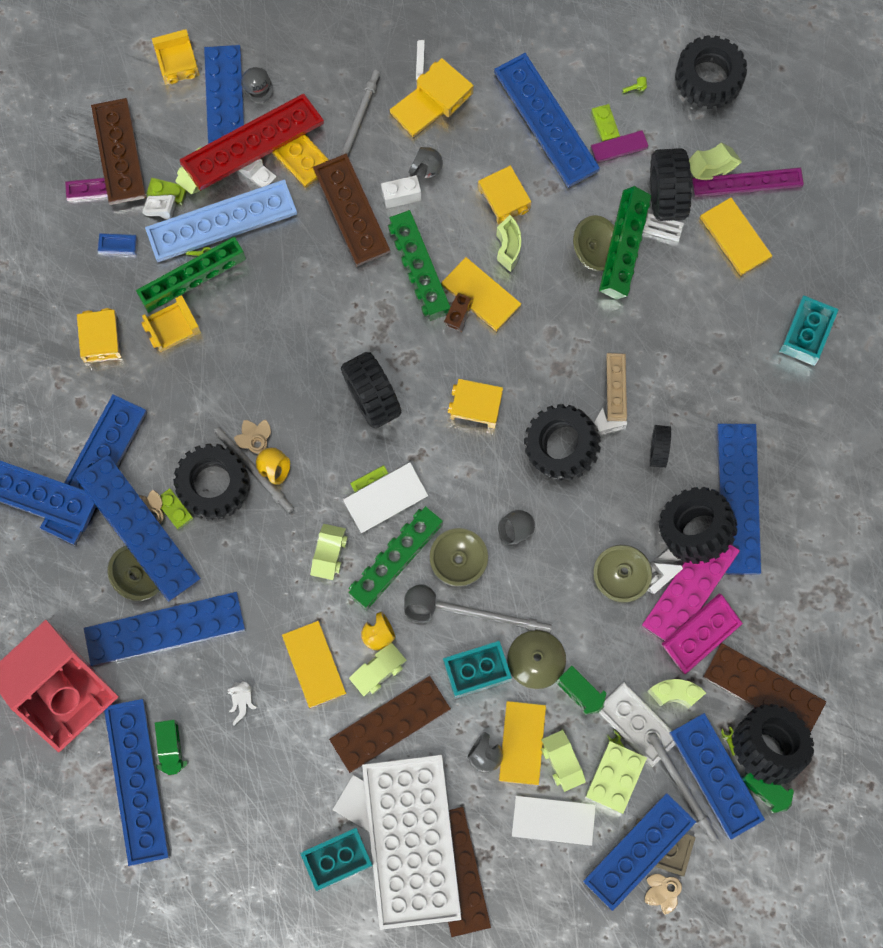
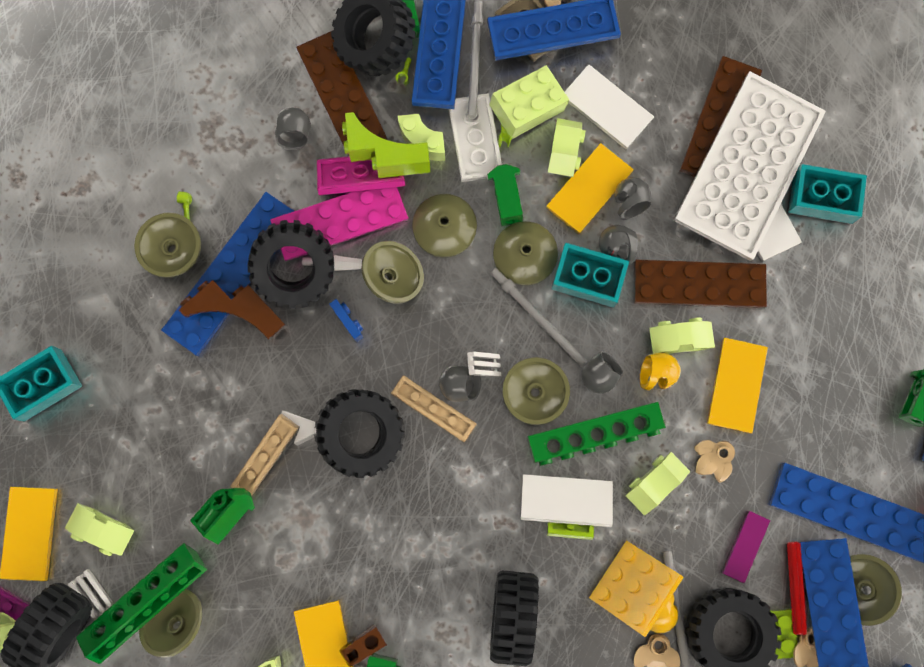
camera: 145 degrees left, 5 degrees up
white piece [227,681,257,726] -> none
yellow panel [448,379,503,429] -> none
white slope [647,561,683,594] -> none
black tyre [650,425,671,468] -> none
none -> yellowish green brick [65,503,134,556]
none -> olive dish [134,213,201,278]
none -> lime hand [177,191,192,220]
none -> reddish brown arch [179,280,285,340]
none -> green piece [190,488,255,545]
none -> dark grey helmet [275,107,311,150]
none -> blue plate [329,299,364,342]
none -> lime arch [342,112,431,178]
none -> tan tile [391,375,477,443]
none -> olive dish [412,194,477,257]
none -> white tile [467,352,502,377]
none -> yellow plate [589,540,684,637]
none -> dark grey helmet [599,224,638,264]
none -> tan plate [694,440,735,483]
none -> magenta tile [722,511,771,584]
none -> red axle [787,542,807,635]

